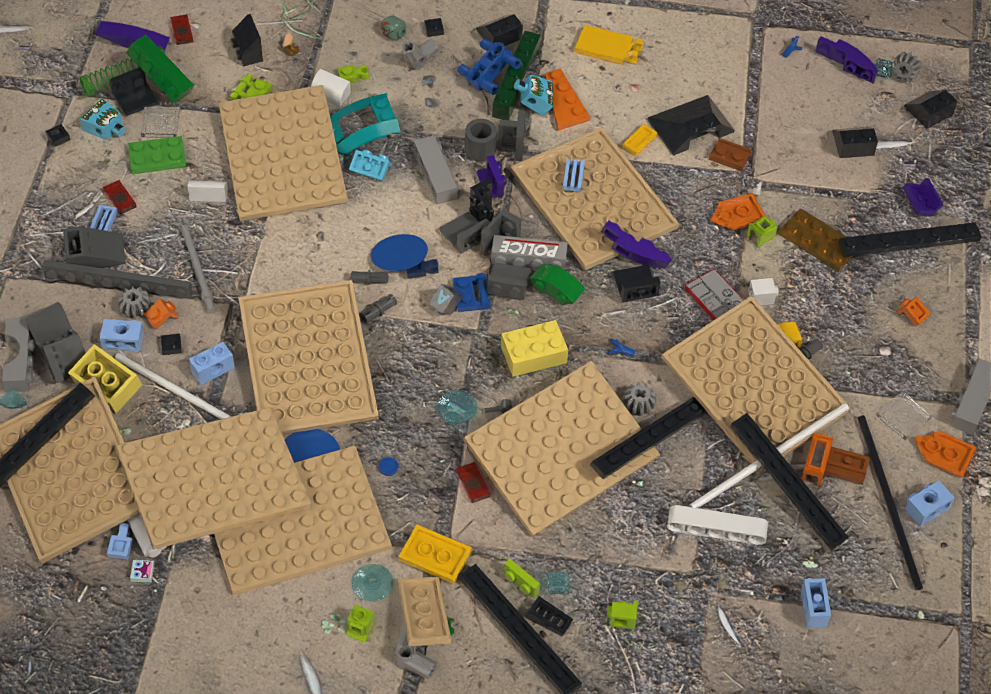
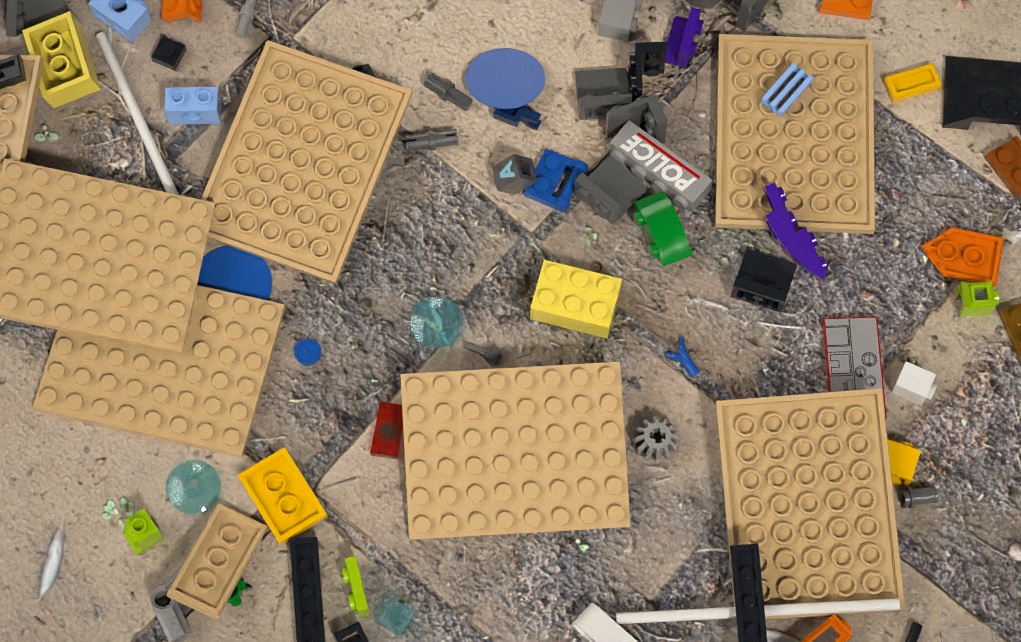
camera: 35 degrees right, 15 degrees up
black tile [590,397,707,479] -> none

